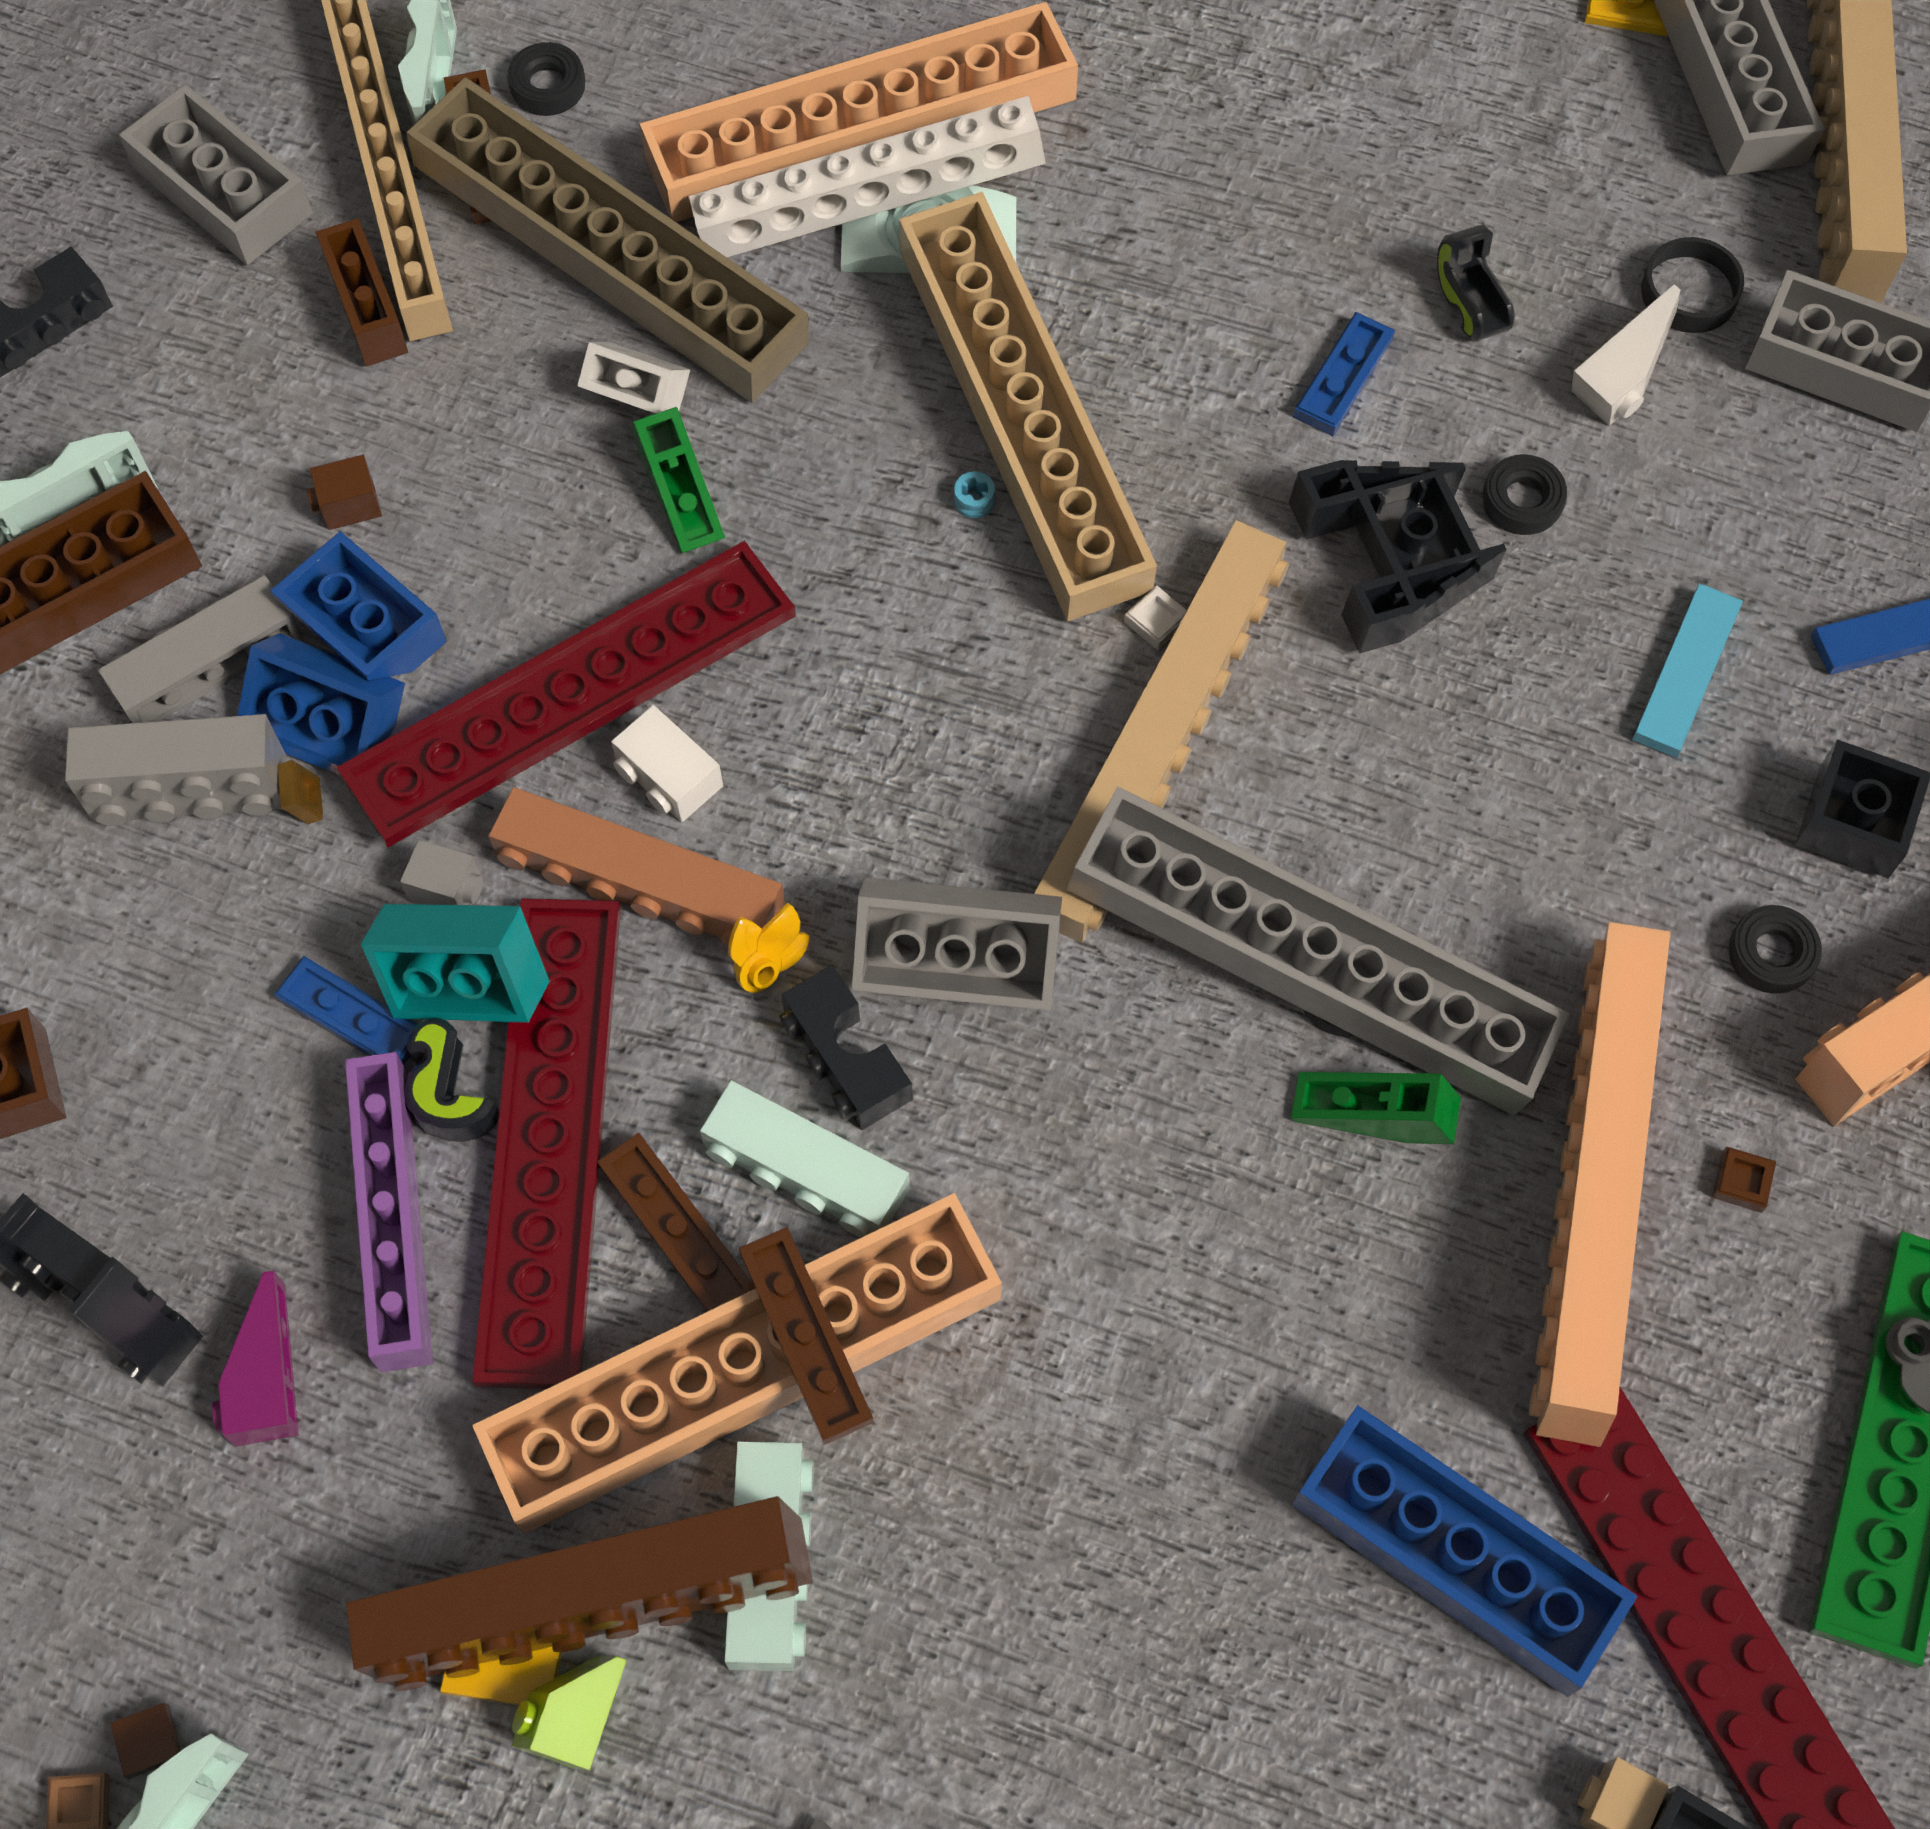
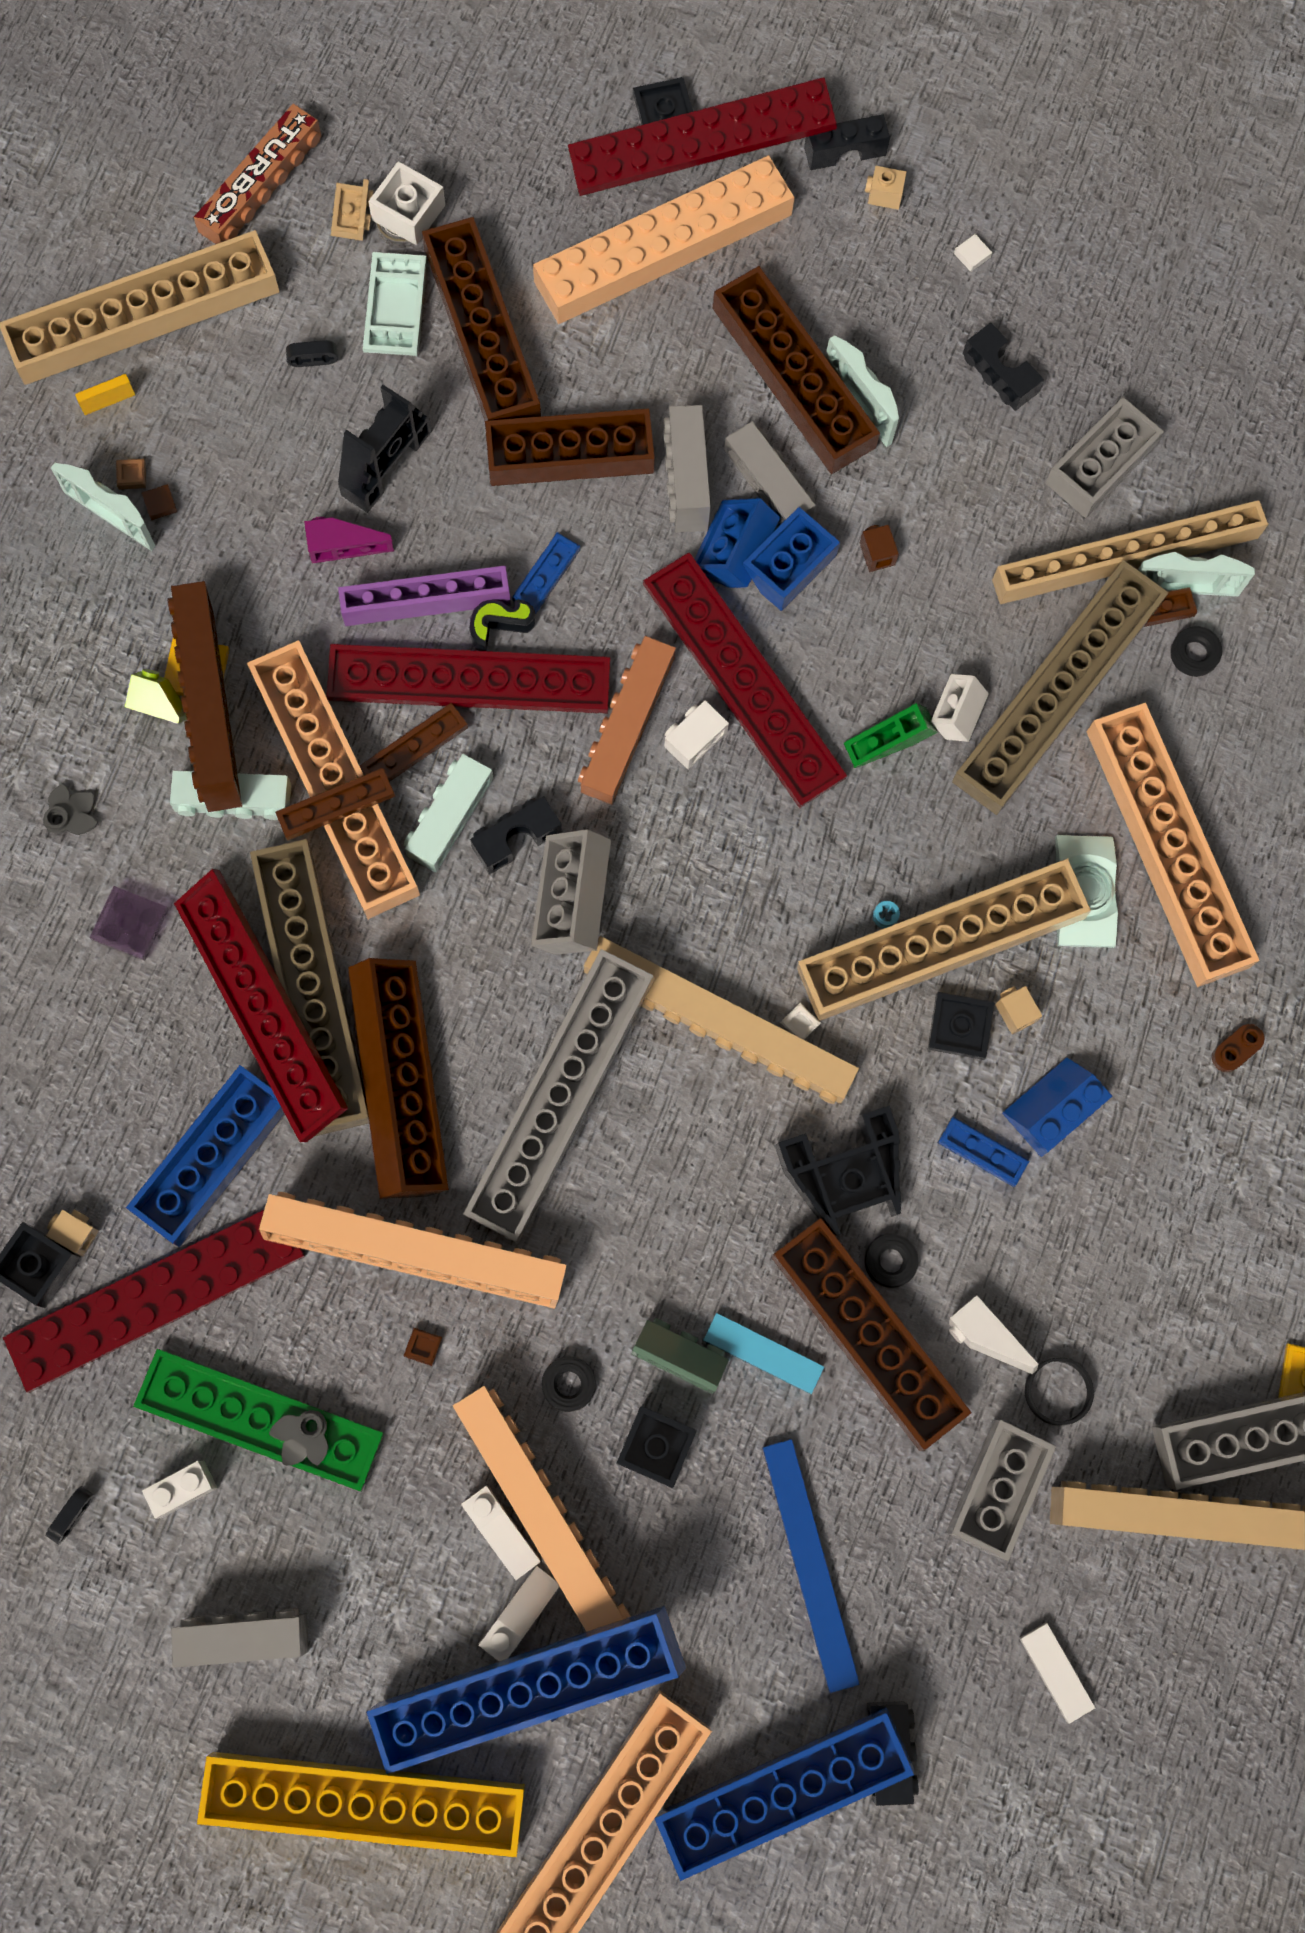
camera: 85 degrees right, 10 degrees up
pearl gold tile [278,760,323,824] -> none
reddish brown brick [316,218,409,367] -> none
teal brick [361,904,550,1022] -> none
light grey brick [400,839,483,905] -> none
white brick [689,96,1046,257] -> none
yellow plate [728,903,810,993] -> none
green slope [1291,1072,1461,1145] -> none
black animal [1437,225,1515,341] -> none
none -> clear purple plate [89,886,169,961]
none -> dark red plate [174,869,348,1142]
none -> dark tan brick [250,839,369,1137]
none -> reddish brown brick [348,958,449,1199]
none -> reddish brown brick [485,408,655,486]
none -> sand green slope [631,1318,729,1394]
none -> reddish brown brick [771,1218,972,1451]
none -> black plate [927,992,995,1060]
none -> tan brick [995,986,1043,1035]
none -> blue slope [1002,1058,1112,1157]
none -> reddish brown plate [1212,1024,1265,1072]

